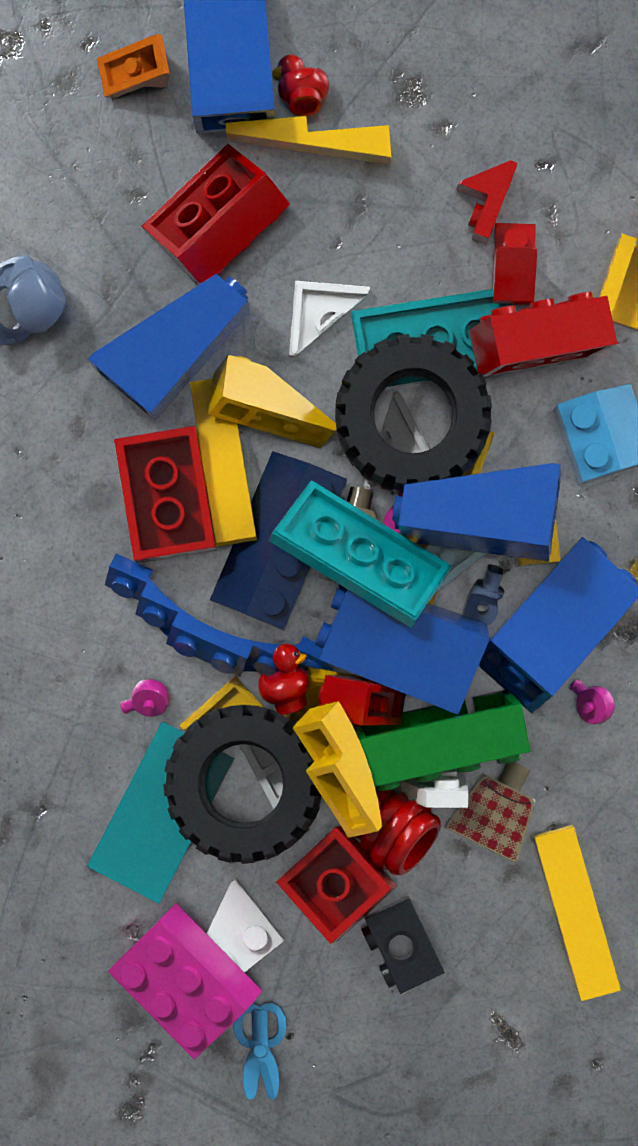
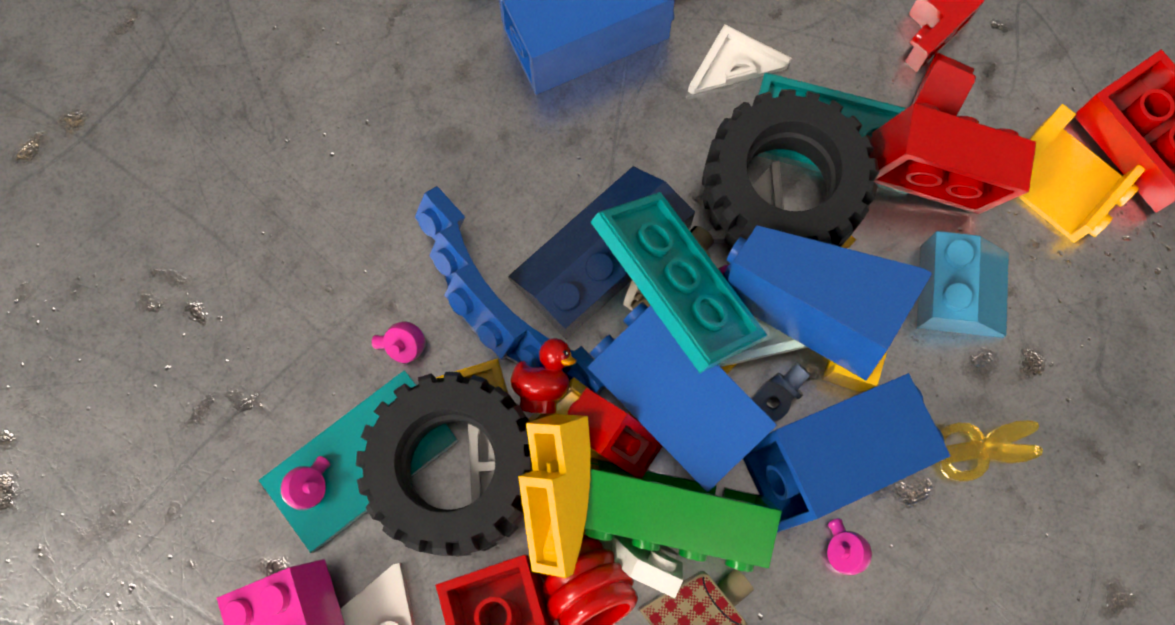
camera: 20 degrees right, 10 degrees down
red brick [114,426,217,563] -> none
yellow slope [190,378,257,547] -> none
yellow slope [208,355,336,448] -> none
none -> dark pink piece [281,456,330,510]

